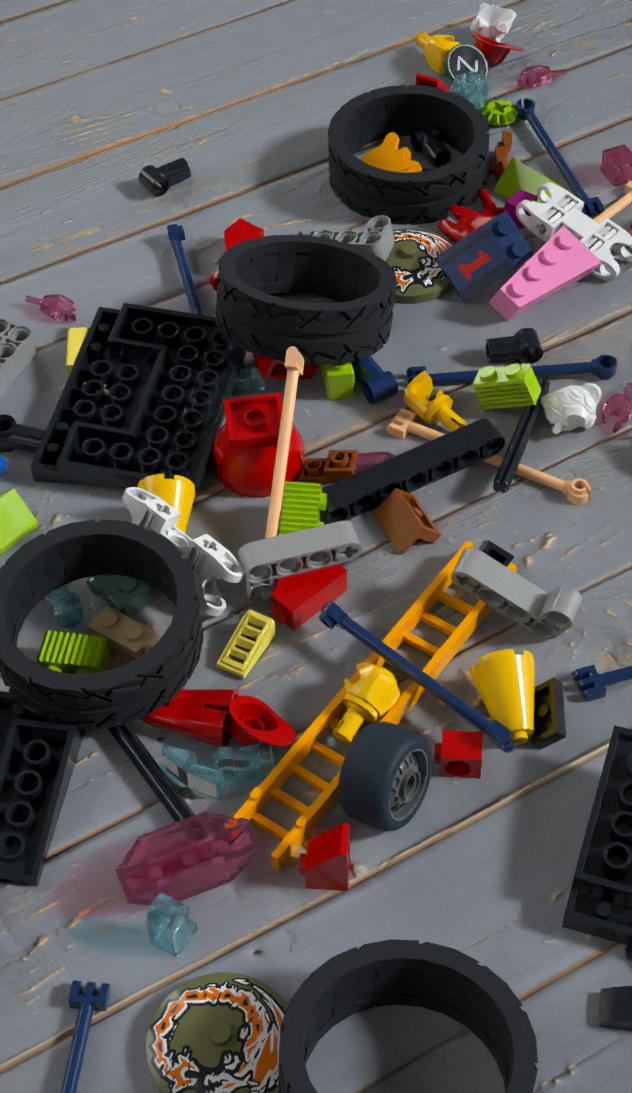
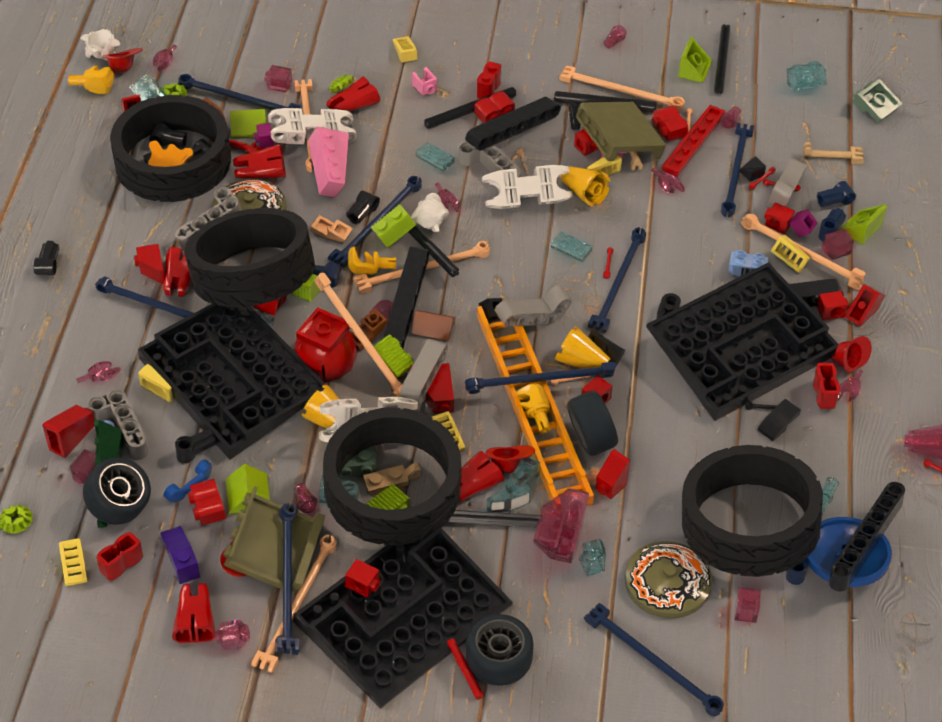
camera: 55 degrees left, 0 degrees up
dark blue slope [434,210,534,302] -> none
black tile [443,43,489,91] -> none
none -> light nougat slope [310,215,353,242]

